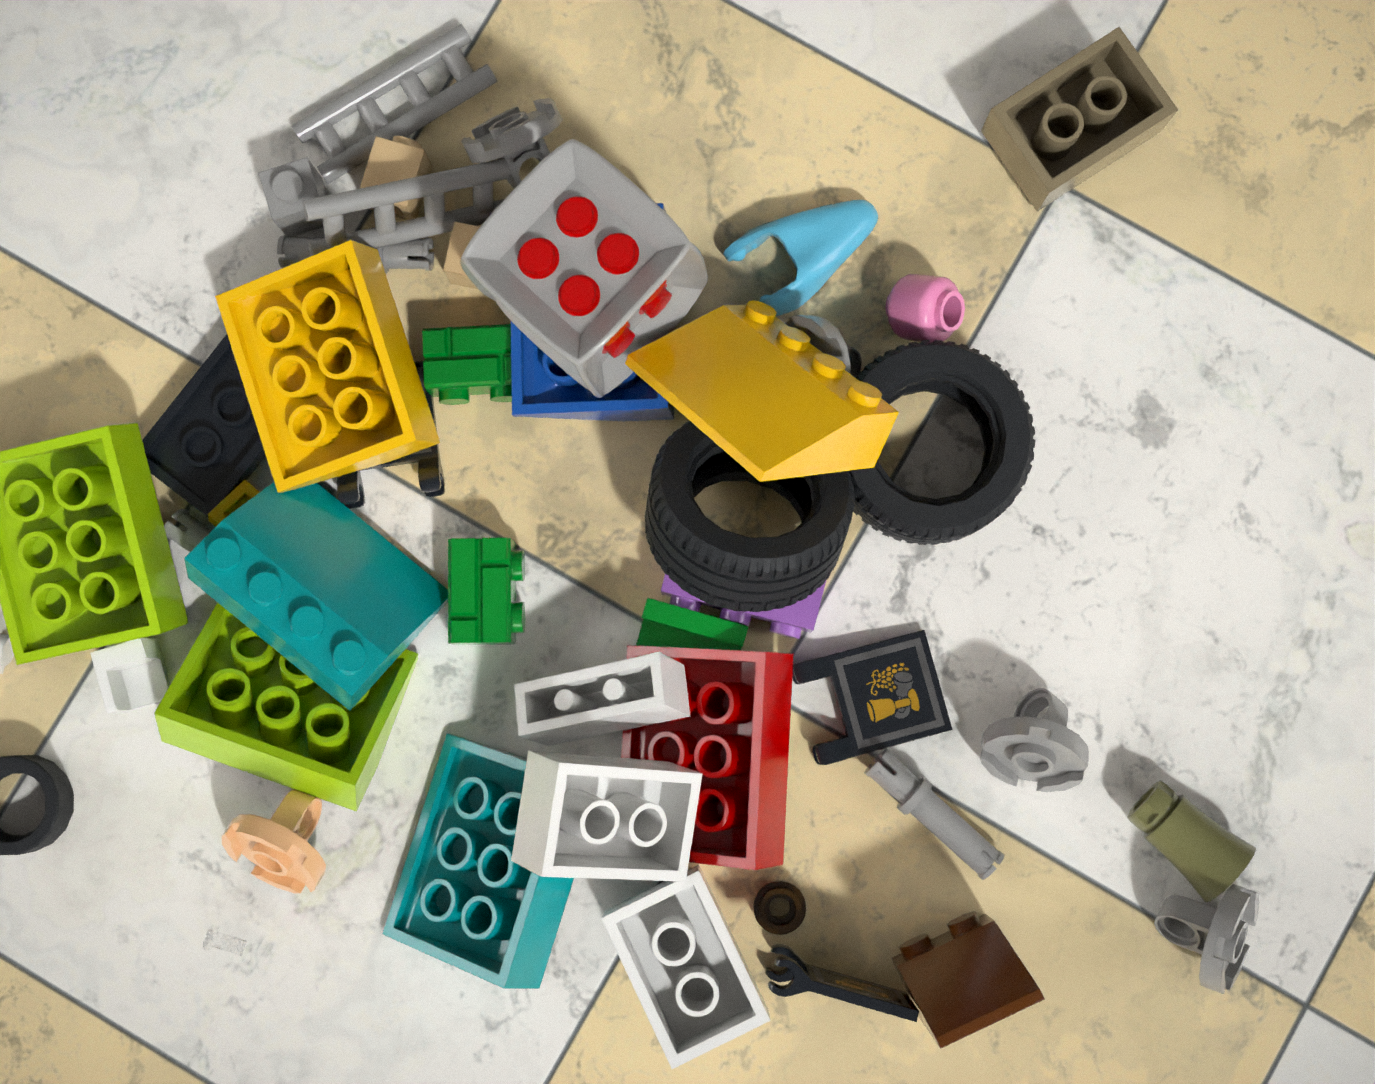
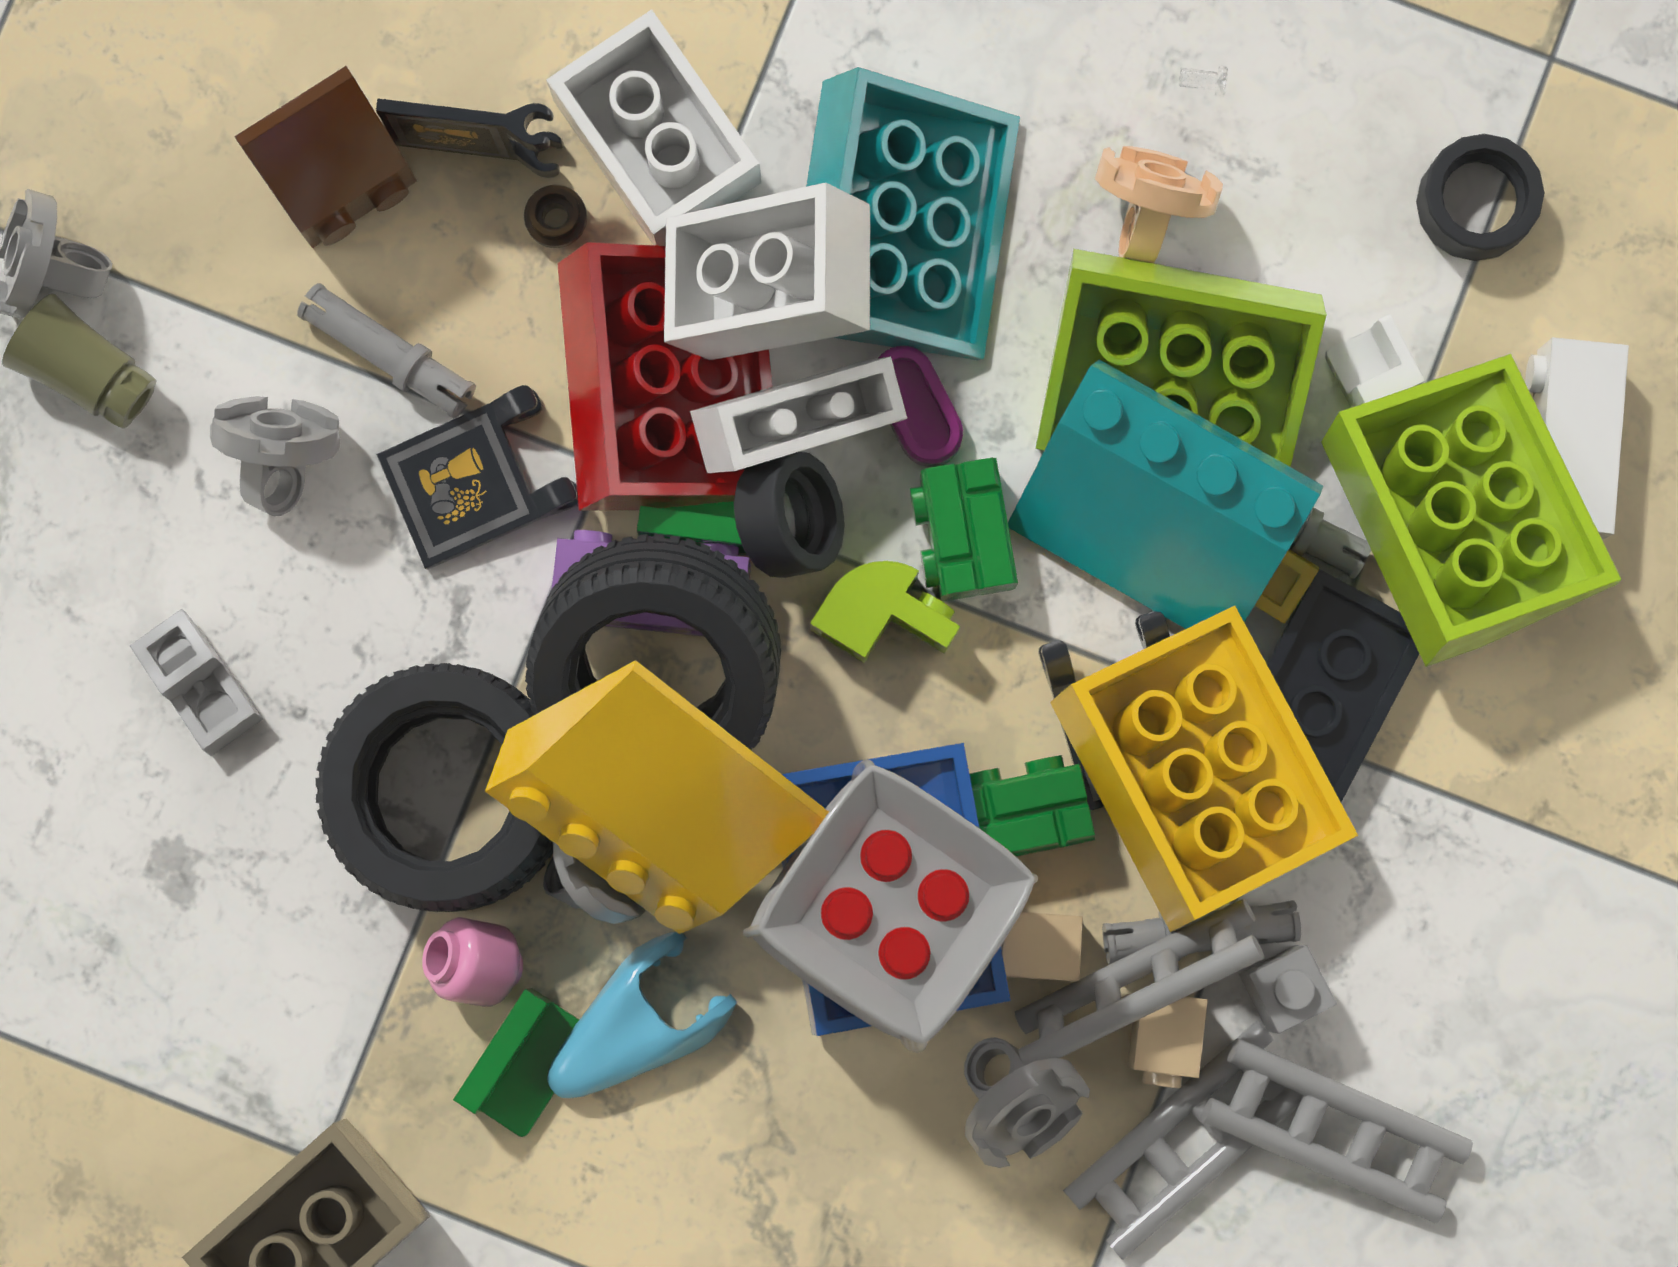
camera: 165 degrees right, 0 degrees up
none -> light grey slope [130,609,263,756]
none -> green panel [453,988,580,1137]
none -> black tyre [734,452,845,578]
none -> lime brick [810,561,960,663]
none -> magenta tile [878,346,963,467]
none -> light grey bar [1201,1038,1473,1223]

